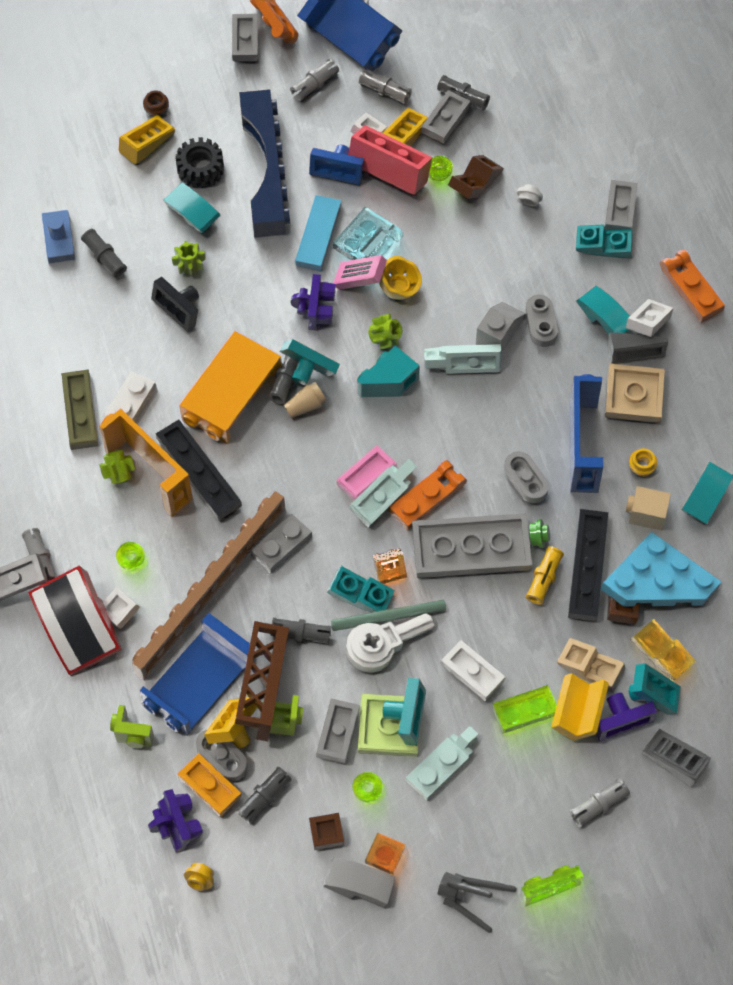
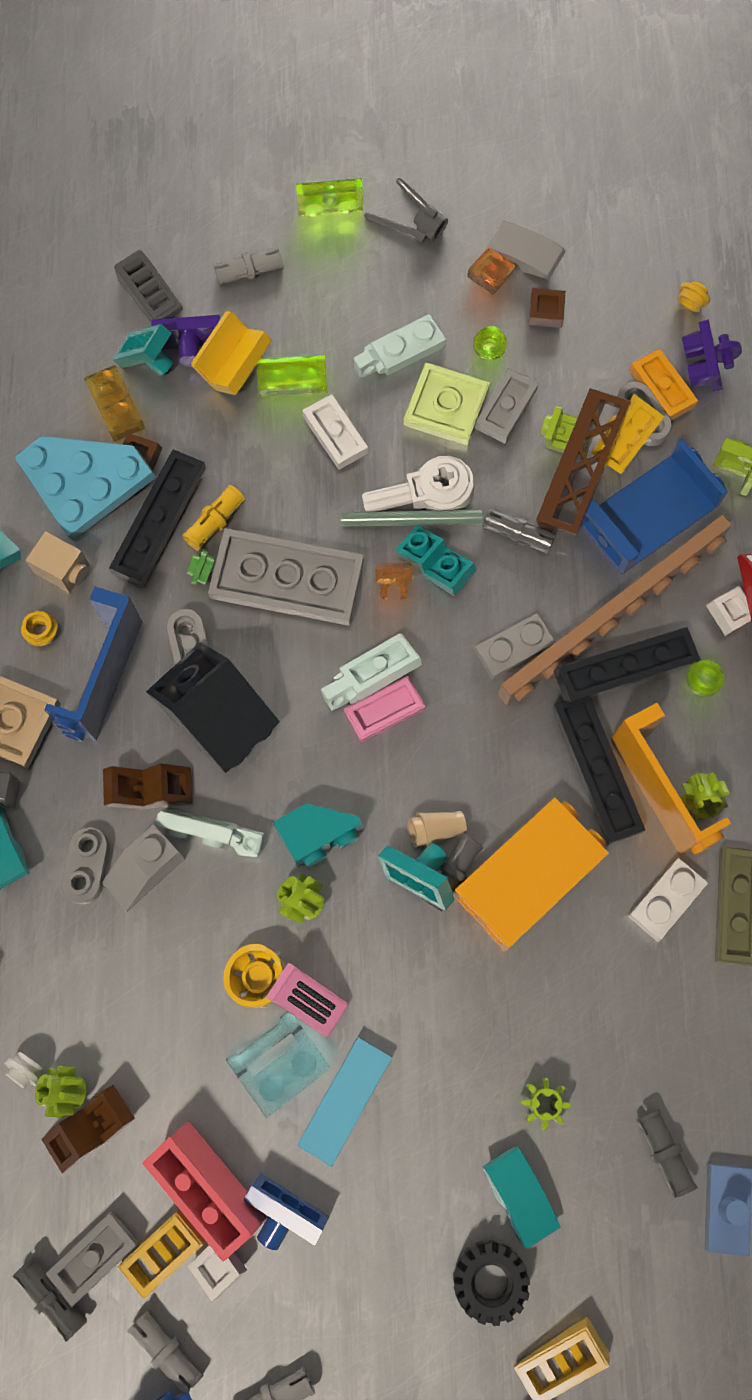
camera: 165 degrees left, 10 degrees up
black tile [151,276,199,332] -> none
dark grey pin [236,766,292,824] -> none
dark blue arch [239,89,290,238] -> none
dark purple hips [290,274,336,331] -> none
teal tile [383,678,426,746] -> none
orange plate [389,460,467,531] -> none
clear neon green plate [429,156,453,181] -> none
tan slope [557,638,626,692] -> none
none -> lime gear [35,1065,86,1118]
none -> reddish brown slope [103,763,193,809]
none -> black slope [146,642,280,773]
none -> black plate [553,627,701,705]

